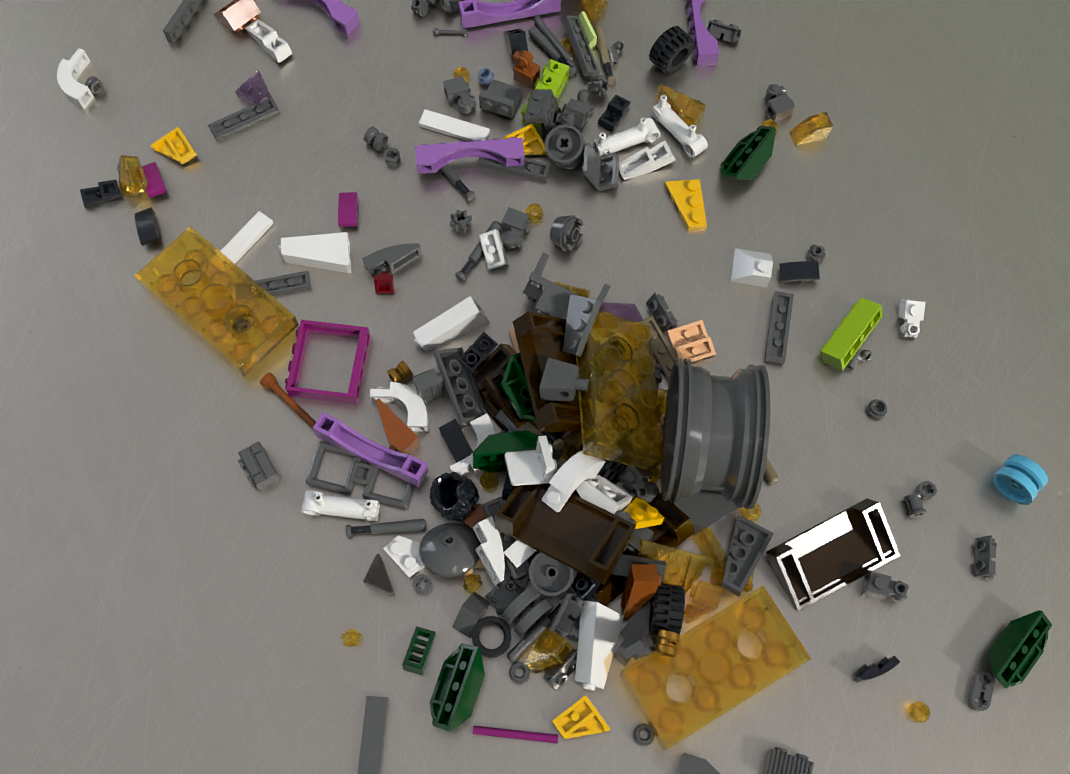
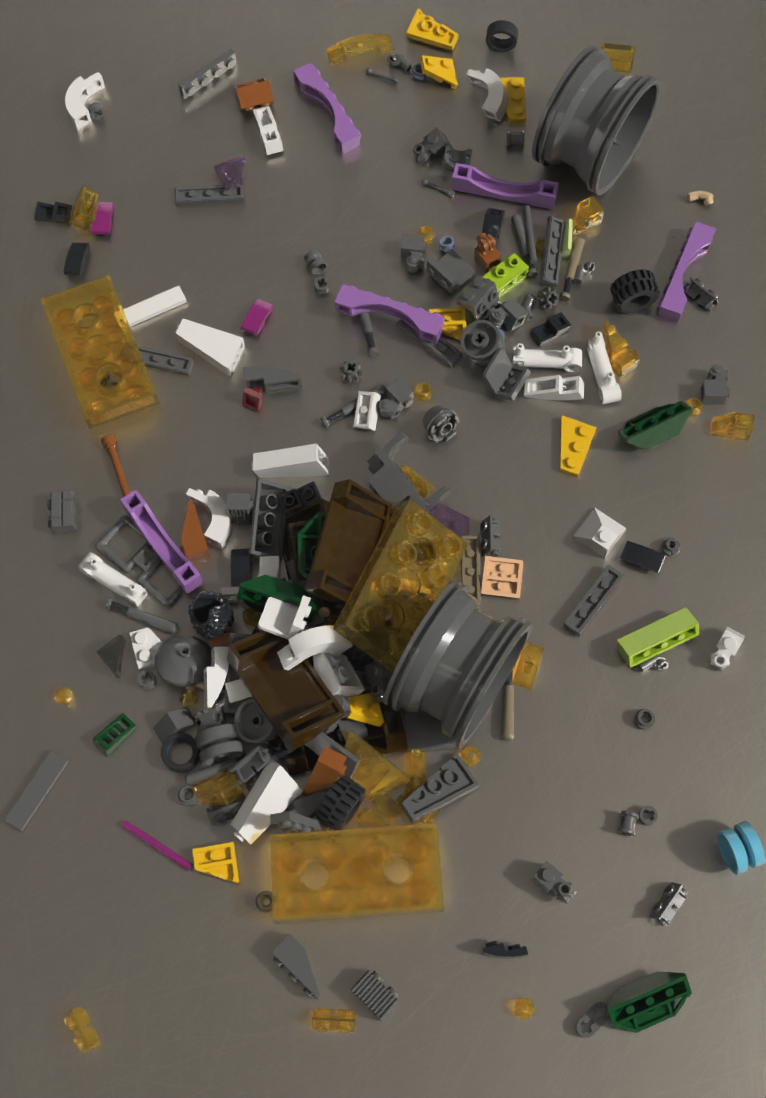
camera: 30 degrees right, 0 degrees up
yellow wing [150,127,197,165] -> none
magenta window [285,320,371,405] -> none
pearl gold wheel [387,360,413,384] -> none
white tile [419,109,490,142] -> none
dark green wedge [429,643,485,732] -> none
dark grey torso [539,358,589,401] -> none
dark grey wing [562,294,601,357] -> none
pearl gold wheel [655,630,680,657] -> none
dark brown slope [766,498,900,611] -> none

